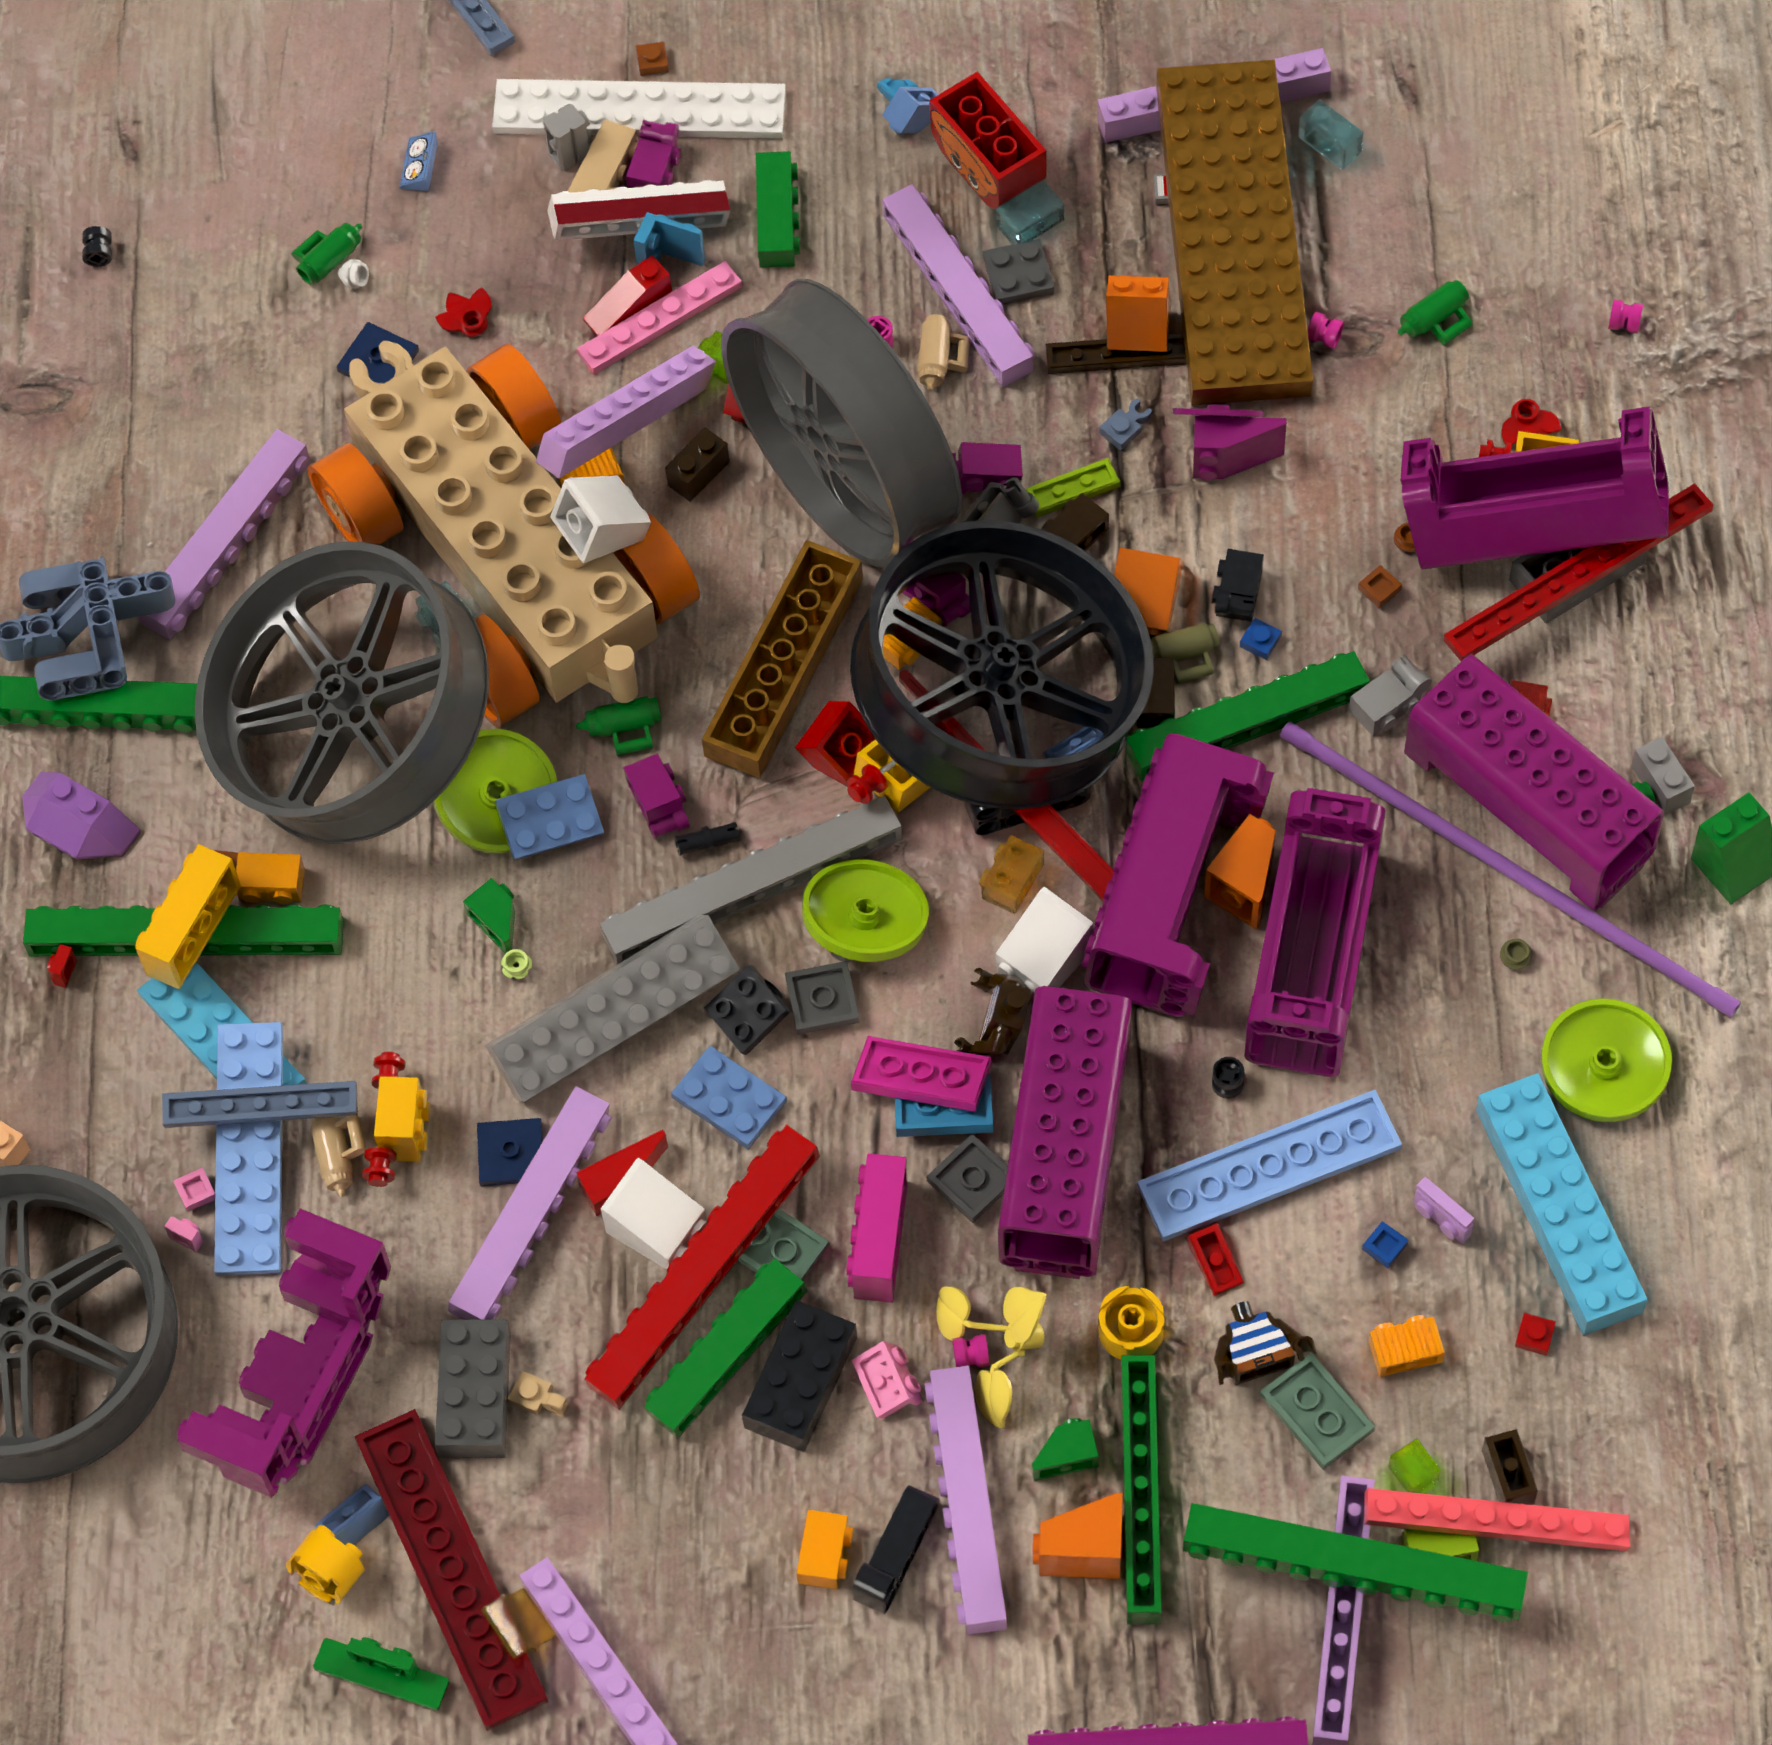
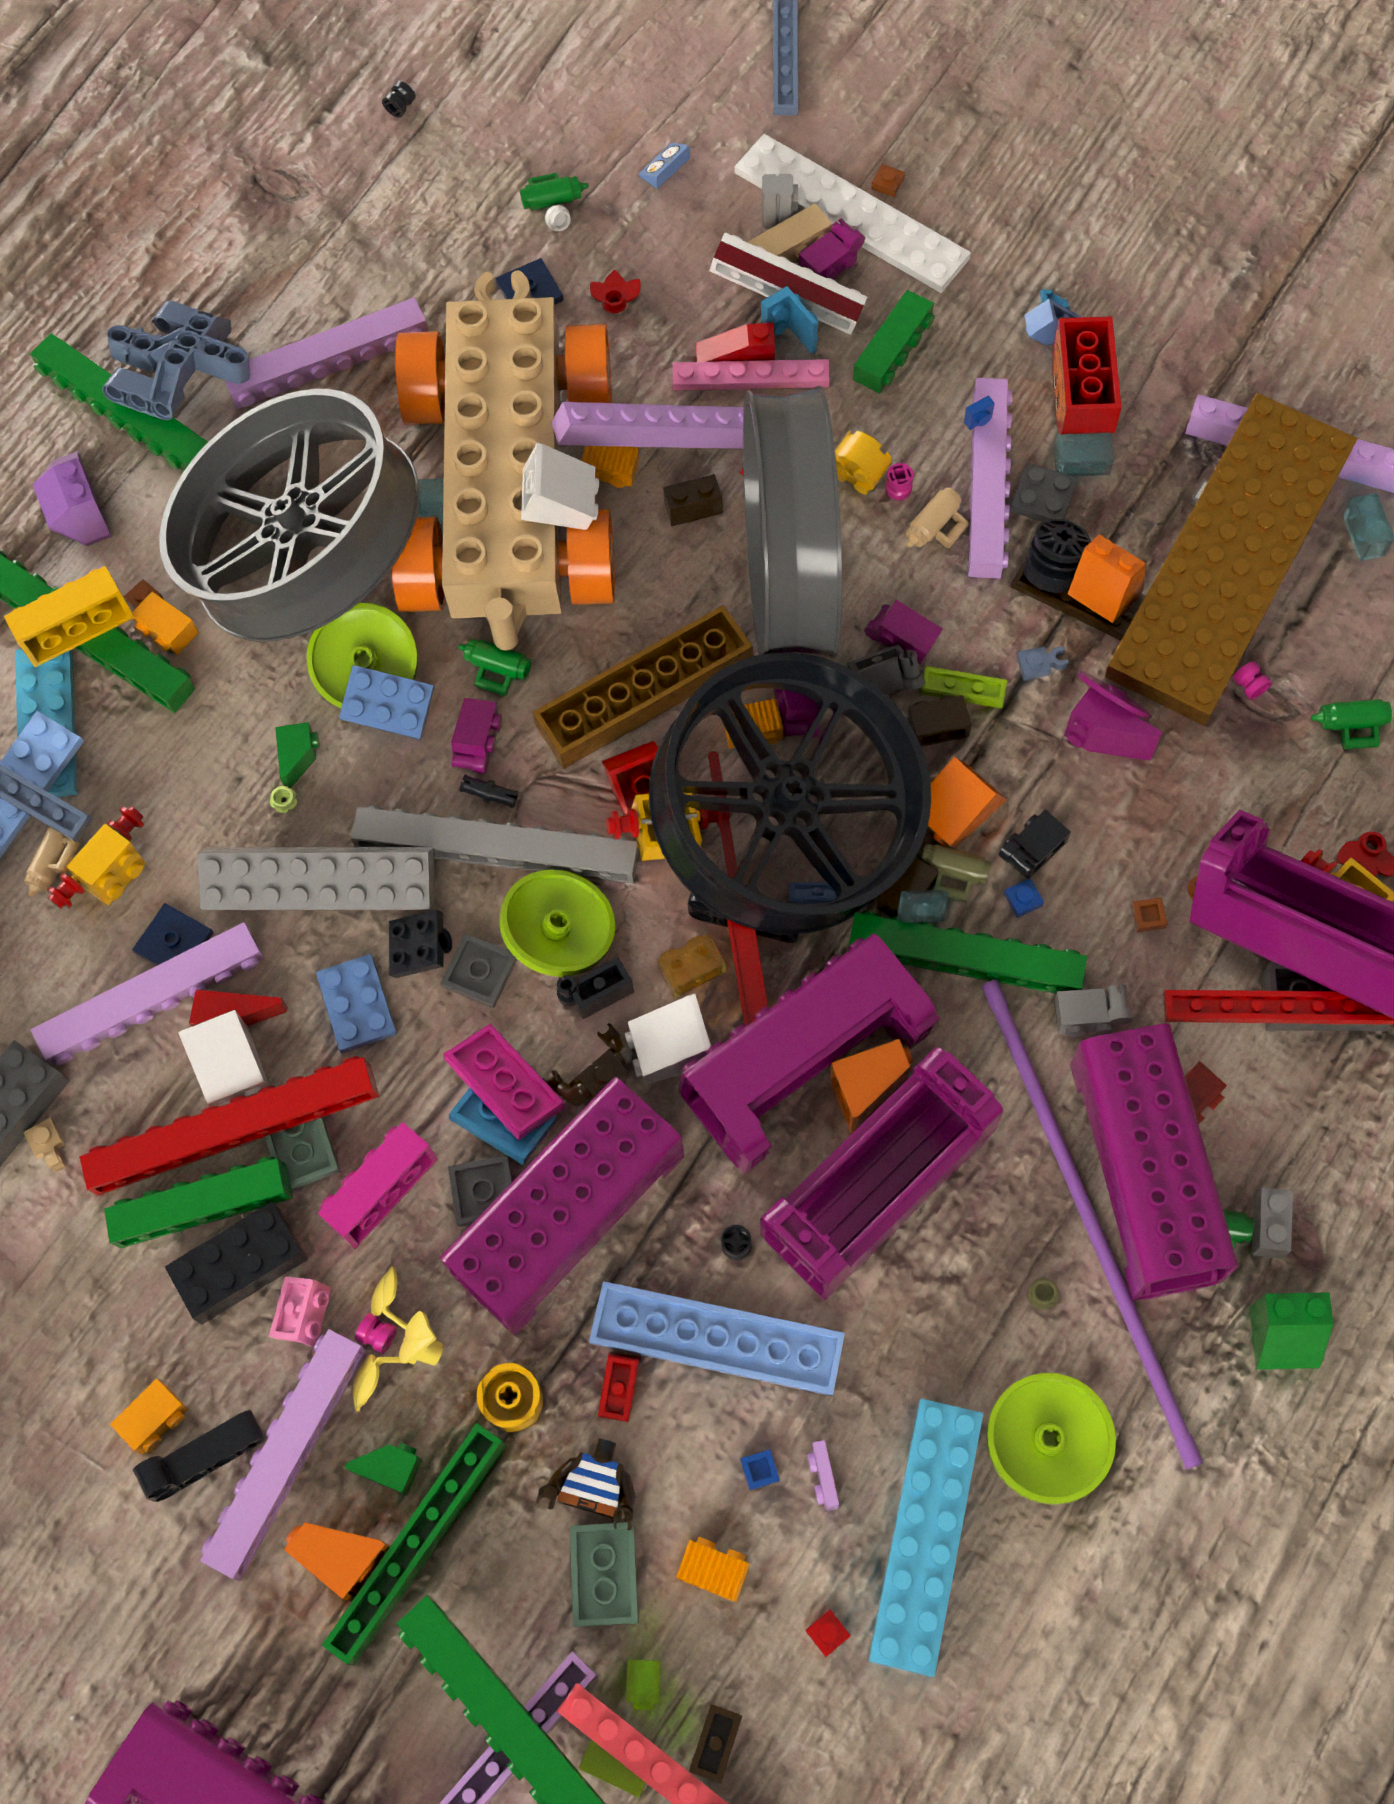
camera: 35 degrees right, 5 degrees up
none -> black hinge [557,957,634,1019]
none -> clear light blue plate [897,890,949,922]
none -> blue plate [964,395,995,430]
none -> black wheel [1023,519,1091,593]

